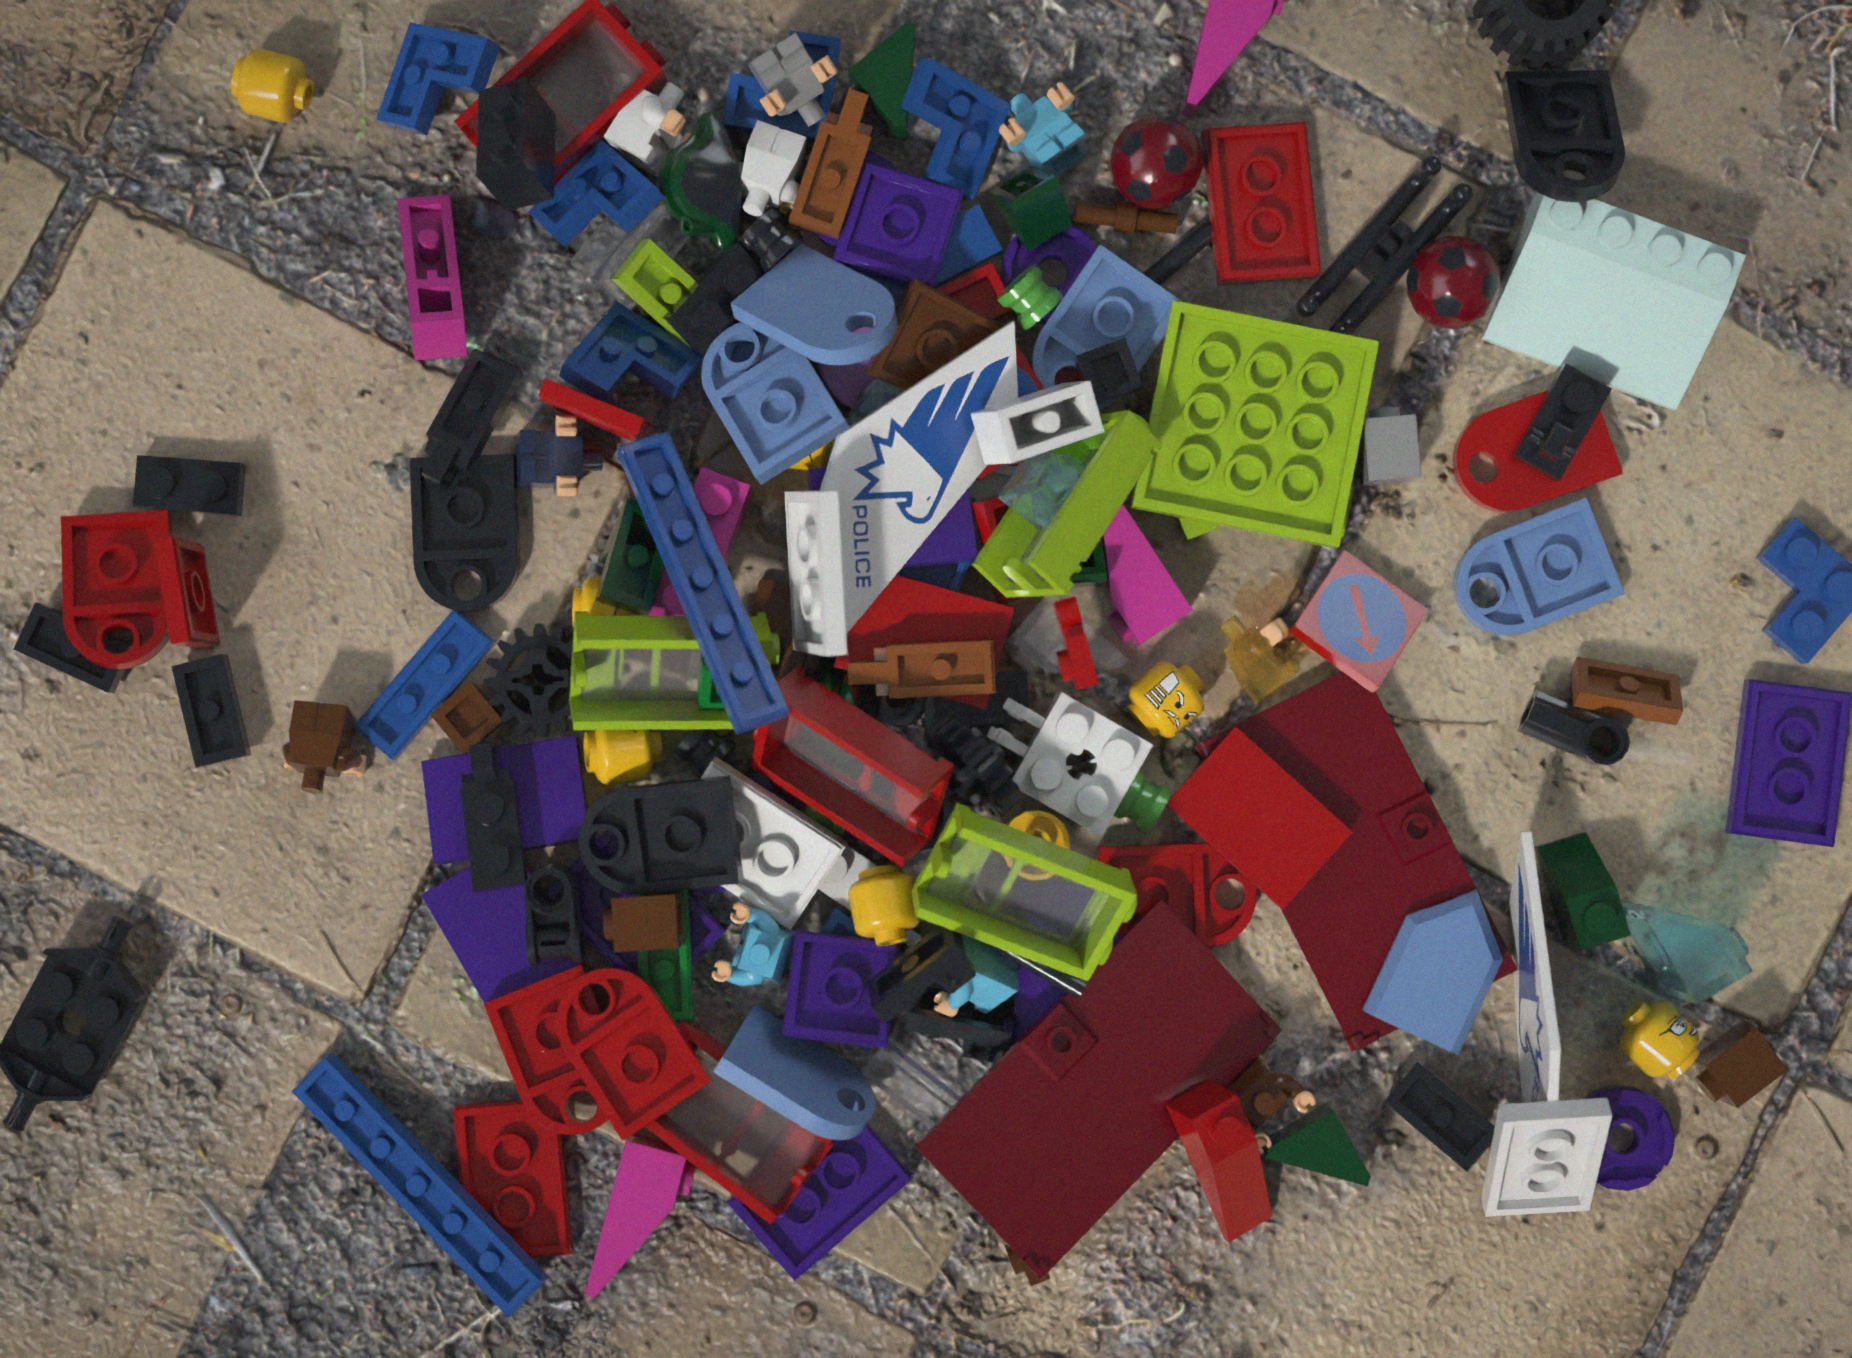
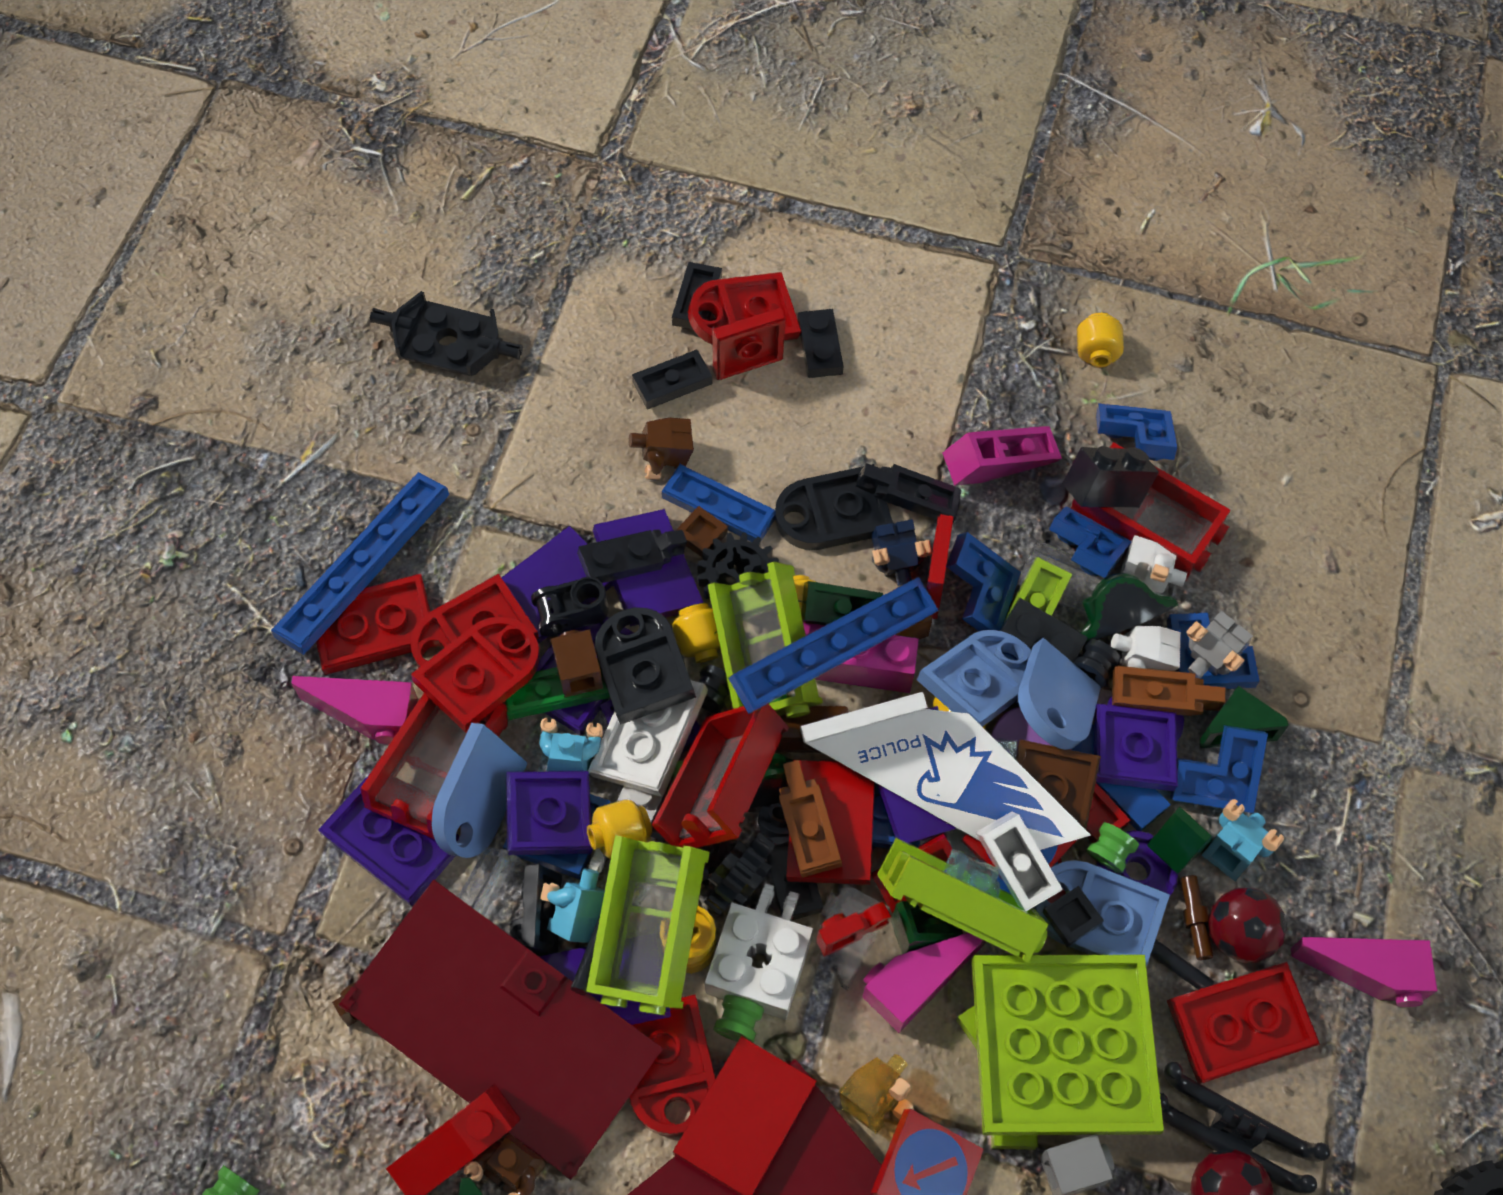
camera: 80 degrees right, 25 degrees down
black hinge [867,925,976,1023] -> none
yellow head [1126,661,1205,738] -> none

